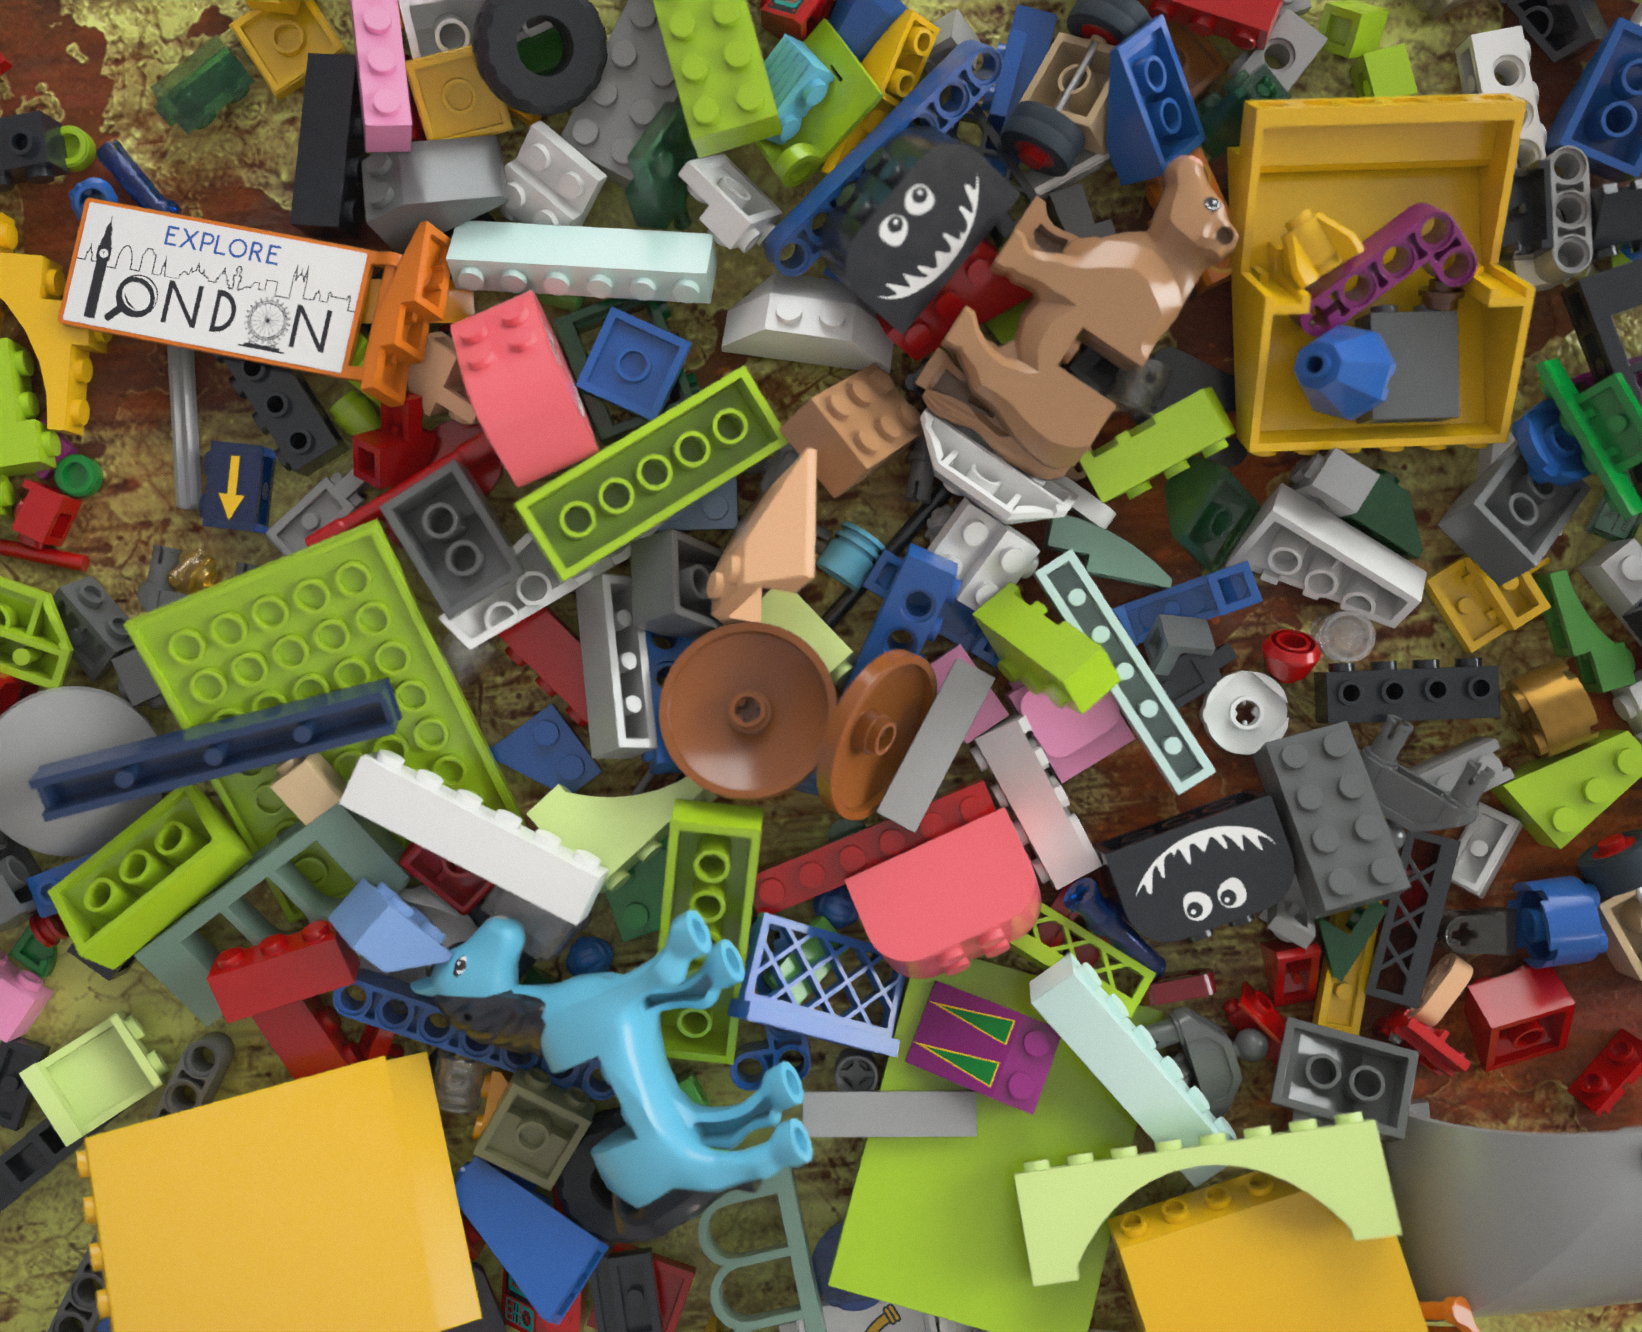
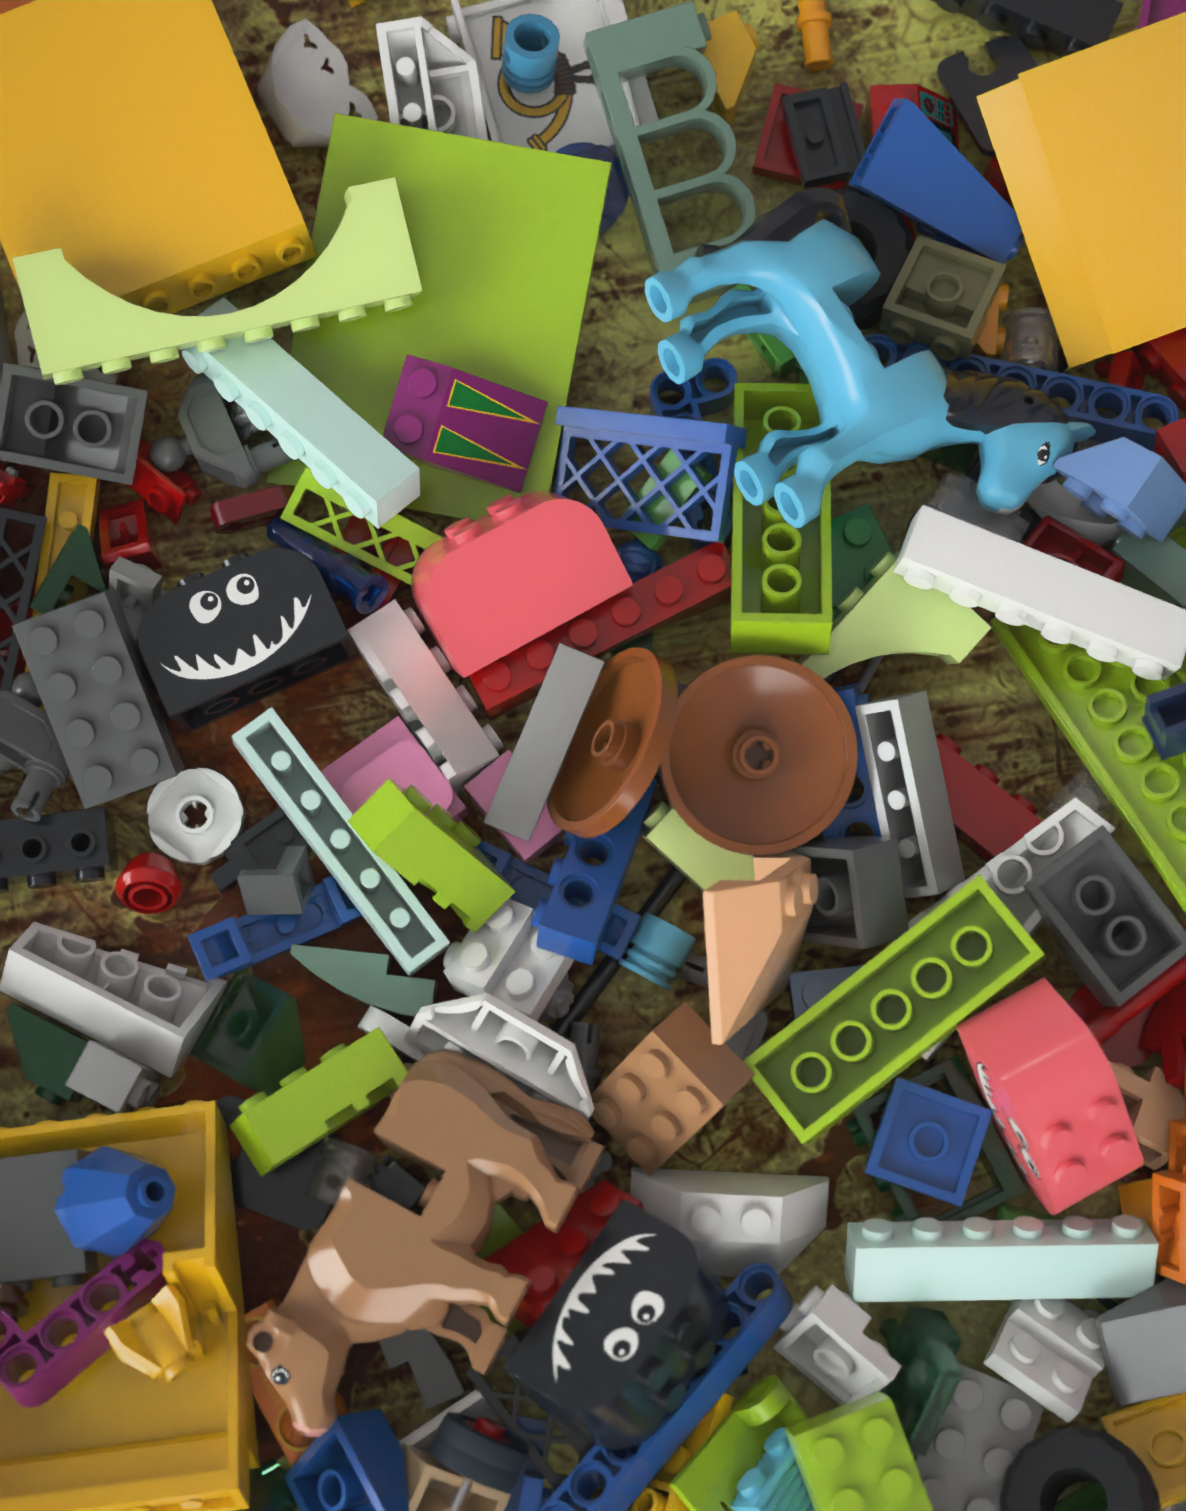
camera: 170 degrees right, 10 degrees down
blue wing [491,703,604,793] -> none
blue piece [566,936,614,976] -> none
light grey tile [802,1090,977,1137] -> none
dark grey wheel [835,1047,878,1091] -> none
clear piece [1309,610,1376,662] -> none

